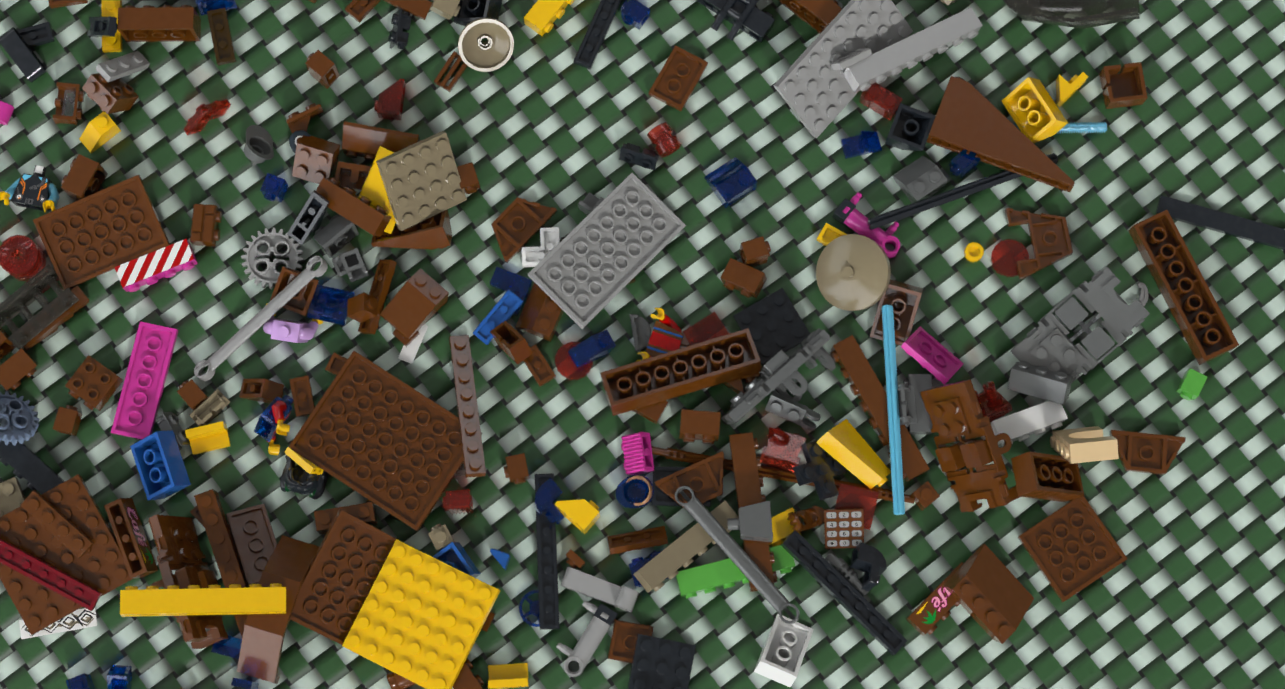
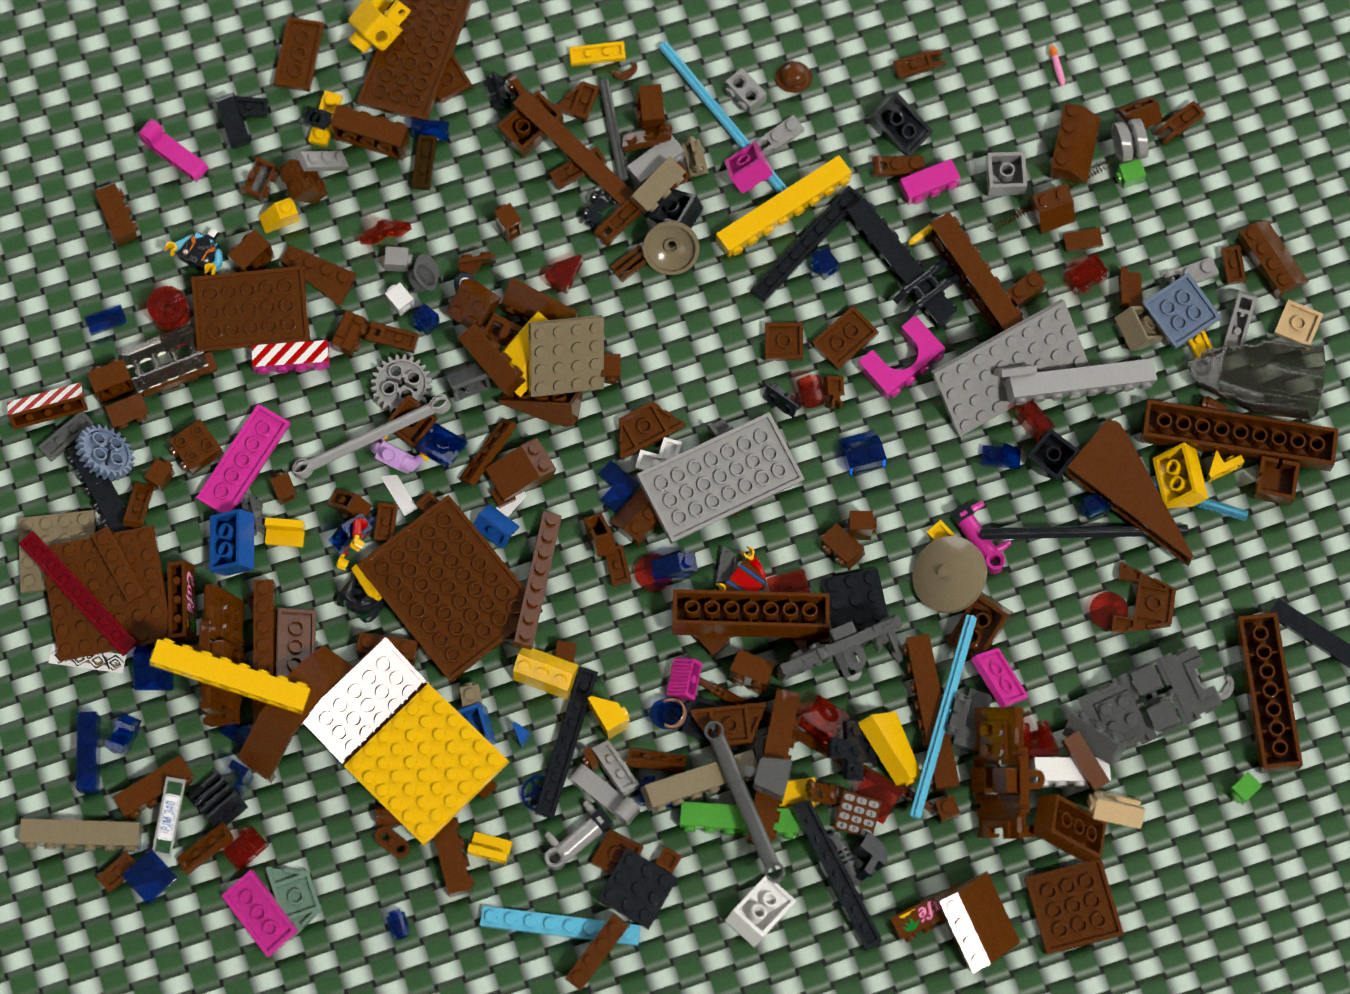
camera: 20 degrees right, 5 degrees down
dark tan hinge [189,389,230,426] -> none
black slope [287,190,330,245] -> none
dark grey brick [331,248,369,283] -> none
reddish brown brick [347,292,378,323] -> none
clear red brick [443,489,473,515] -> none
blue tile [473,289,524,345] -> none
clear blue brick [534,478,565,525] -> none
dark grey hinge [765,392,821,431] -> none
dark grey slope [893,156,948,203] -> none
yellow tile [964,242,984,262] -> none
reddish brown wing [1109,430,1186,475] -> none
none -> reddish brown plate [123,482,154,528]
none -> clear blue bracket [133,646,174,691]
none -> reddish brown wing [281,245,357,308]
none -> reddish brown plate [363,322,420,353]
none -> white sticker [381,475,417,516]
none -> light grey brick [384,246,413,272]
none -> white brick [385,283,415,316]
none -> blue panel [473,505,520,549]
none -> yellow slope [513,648,579,700]
none -> light grey plate [592,740,639,797]
none -> reddish brown plate [594,199,643,247]
none -> reddish brown plate [655,847,682,874]
none -> light grey piece [755,734,768,761]
none -> reddish brown plate [765,323,803,361]
none -> reddish brown plate [823,376,845,409]
none -> dark pink arch [857,315,945,400]
none -> reddish brown tile [1061,731,1110,792]
none -> reddish brown brick [1140,399,1339,472]
none -> reddish brown cone [1198,396,1228,411]

